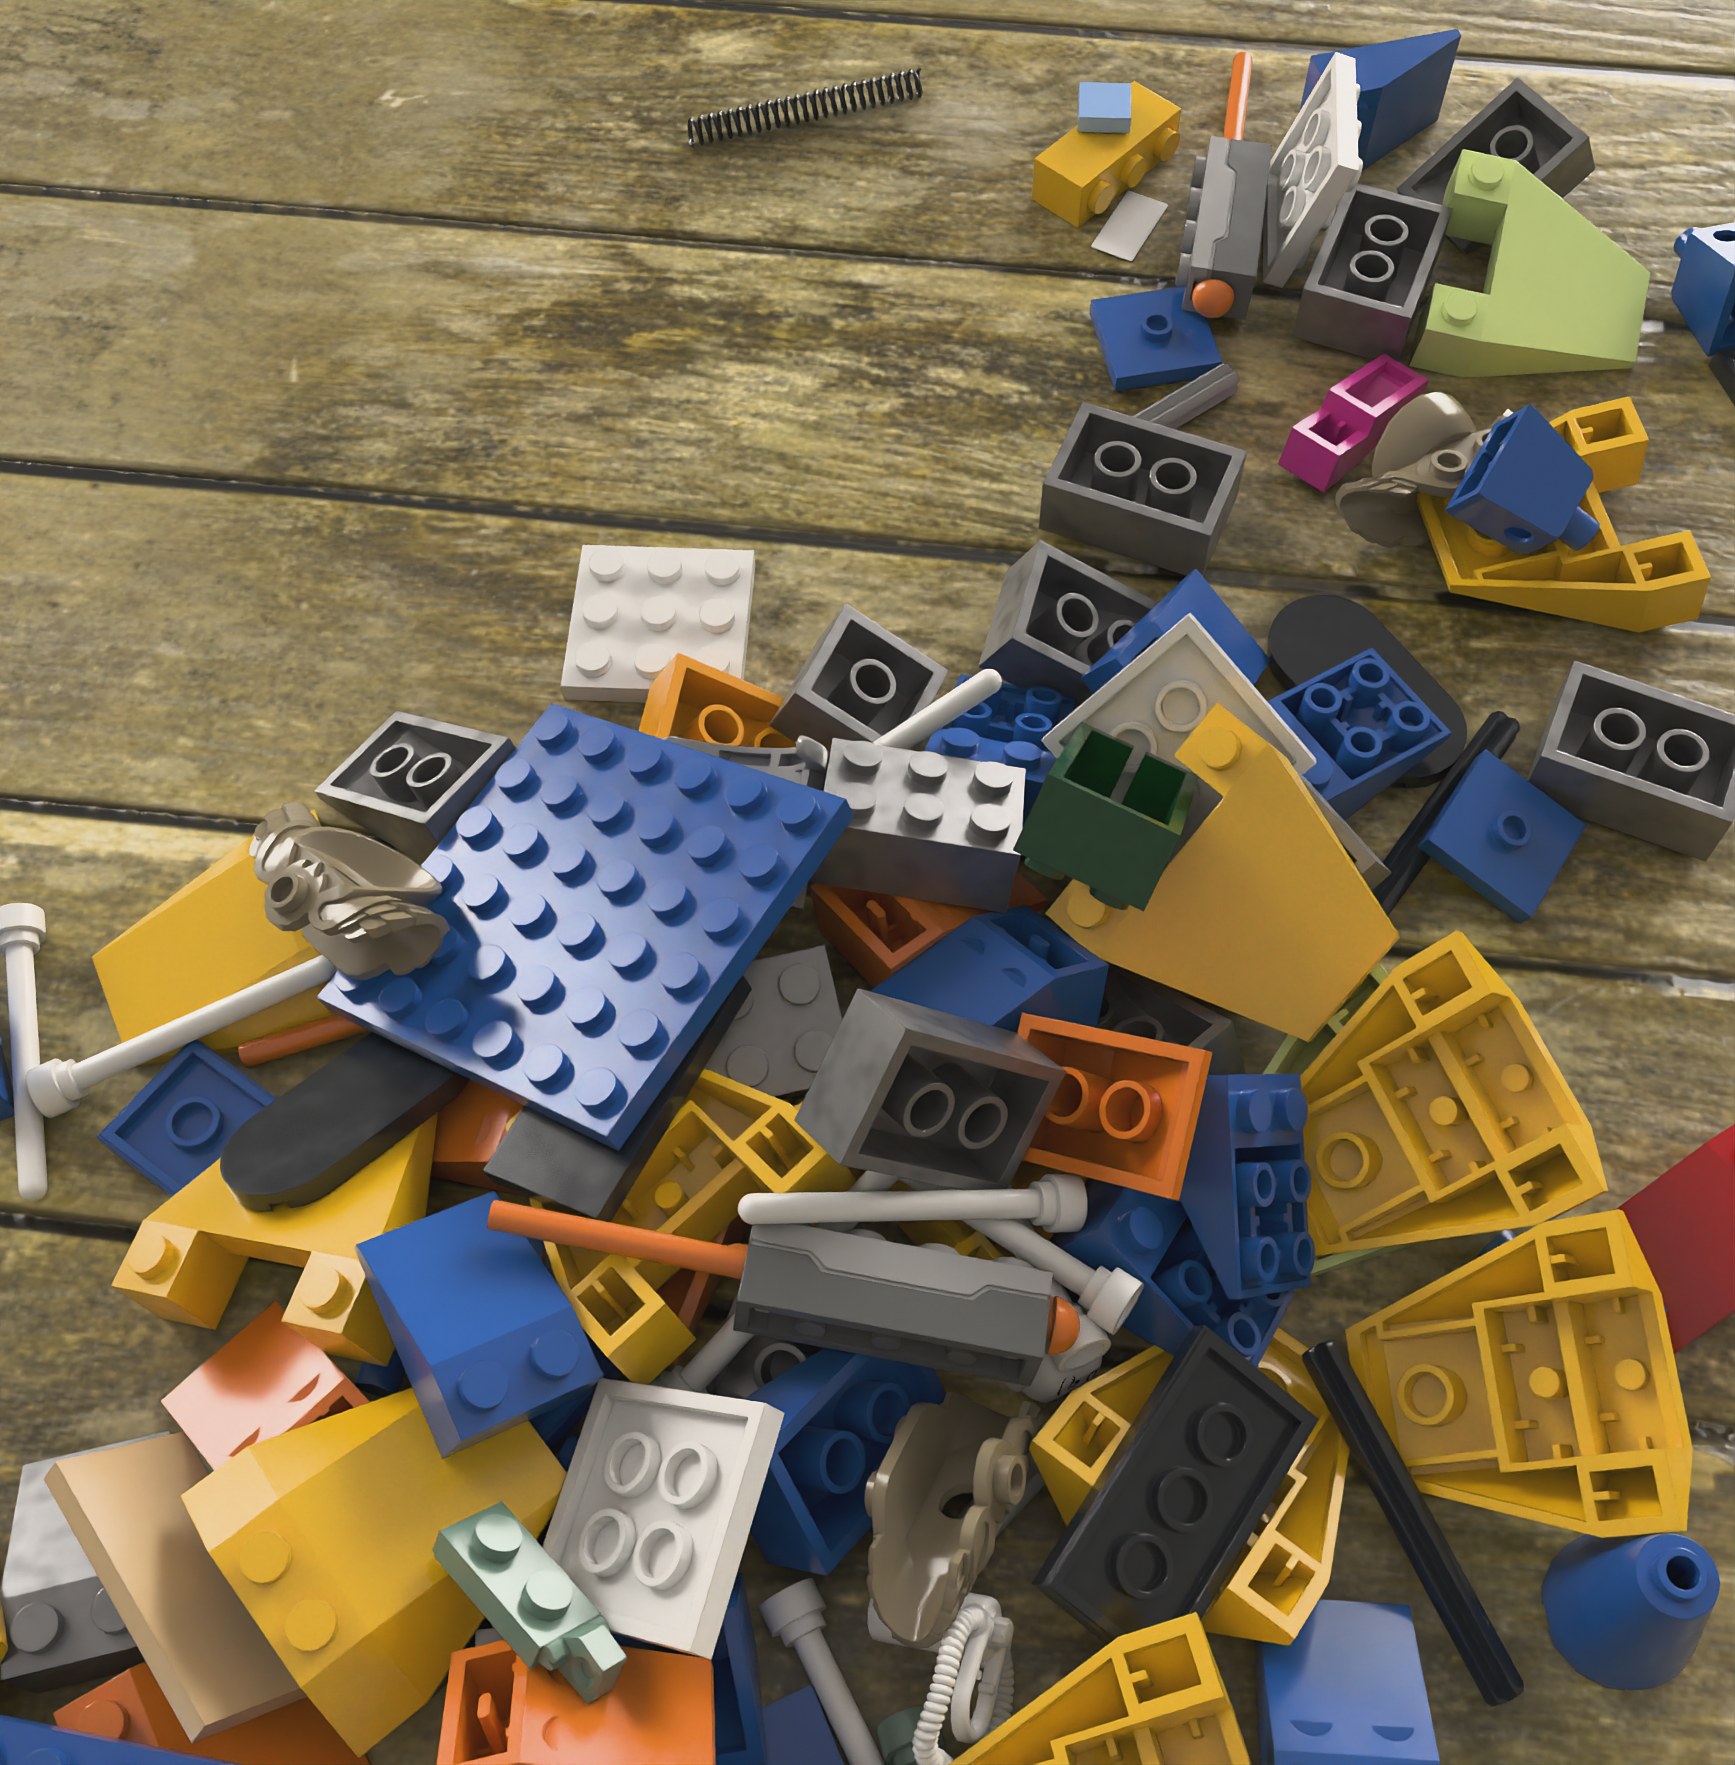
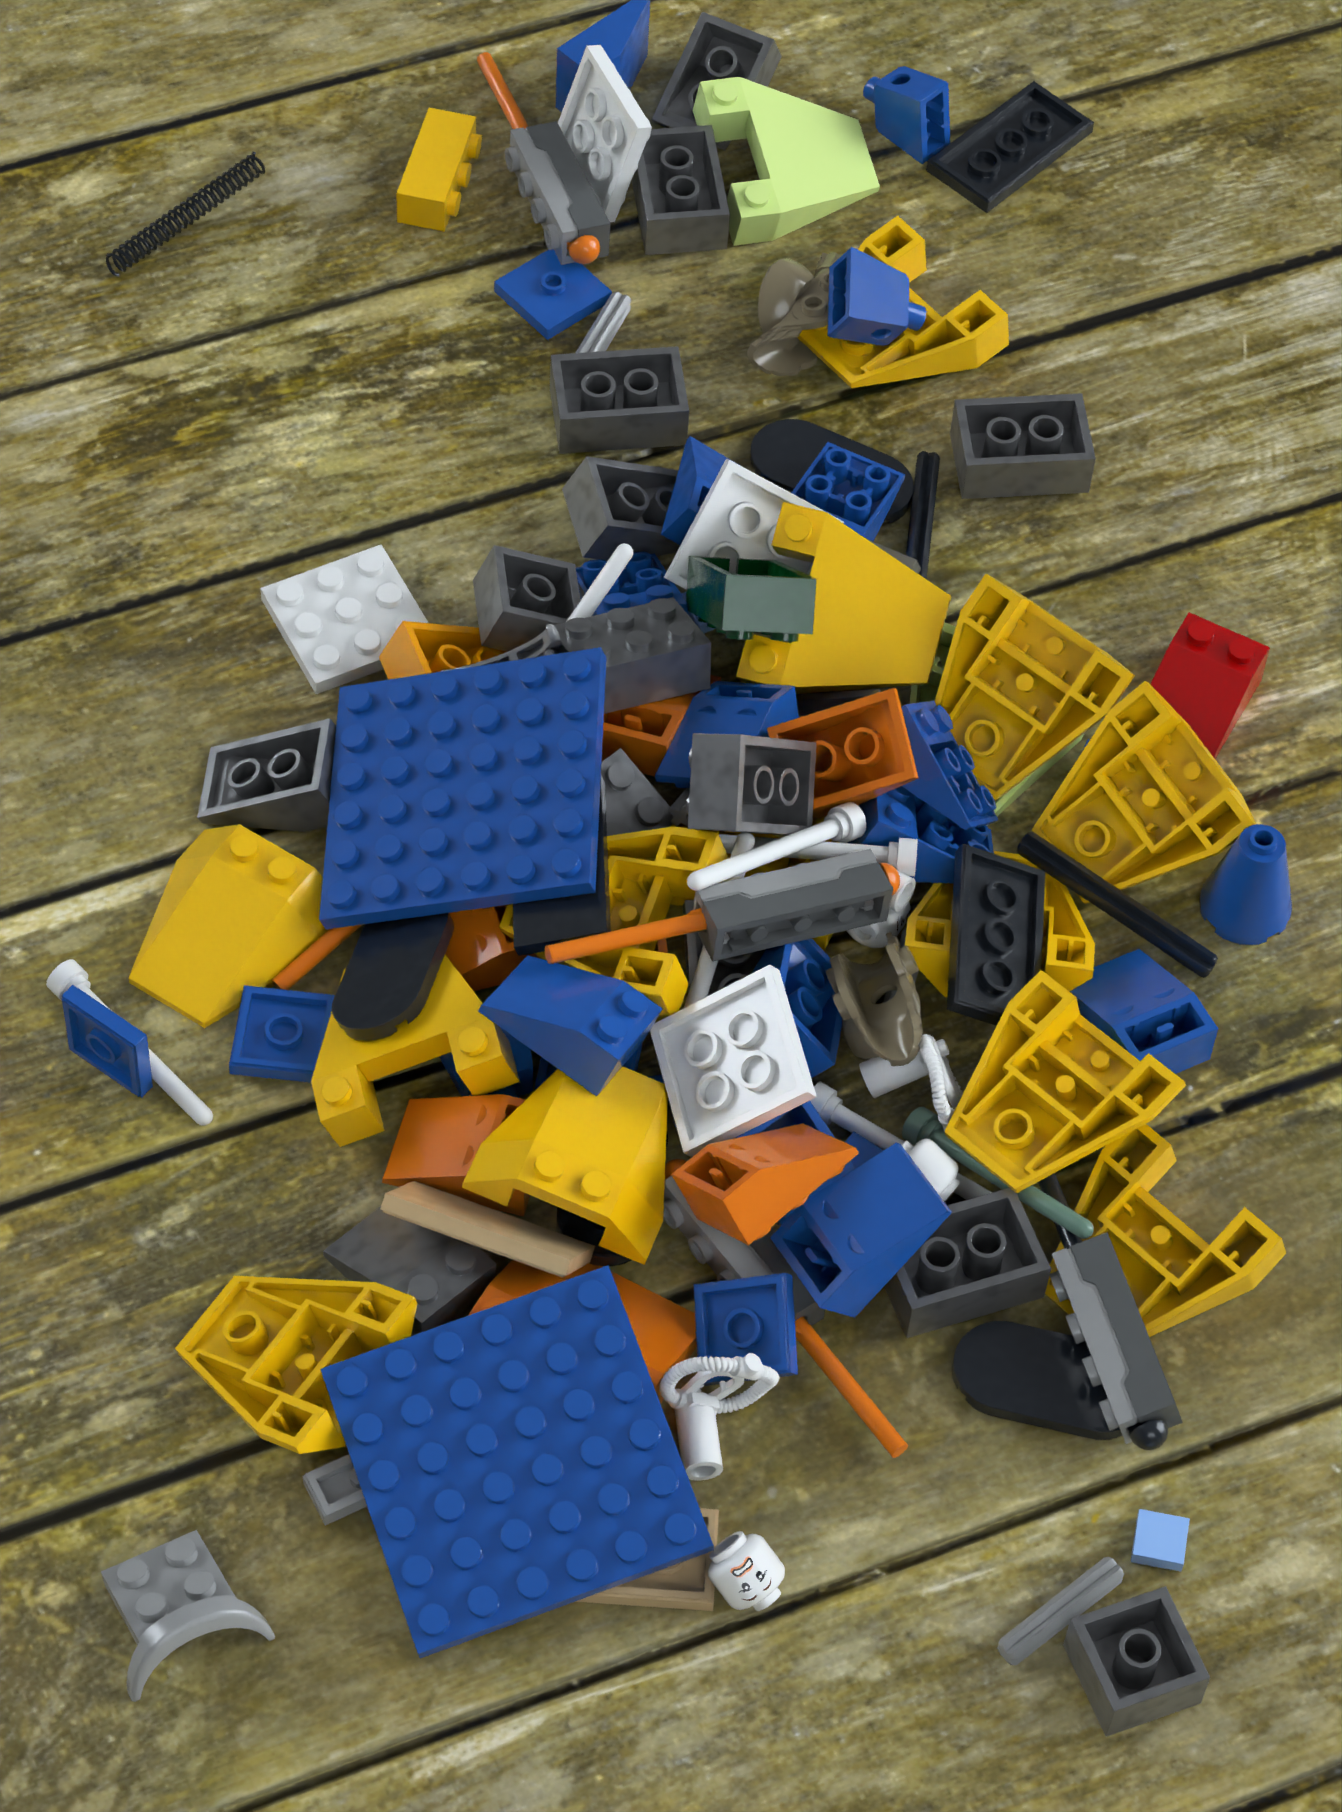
camera: 35 degrees left, 5 degrees down
white piece [26,955,338,1118] -> none
dark tan piece [249,801,450,980] -> none
sand green hinge [432,1501,627,1704] -> none
light blue tile [1078,82,1131,134] -> none
white sticker [1091,191,1168,261] -> none
dark pink slope [1278,353,1429,493] -> none
blue plate [1418,749,1586,924] -> none

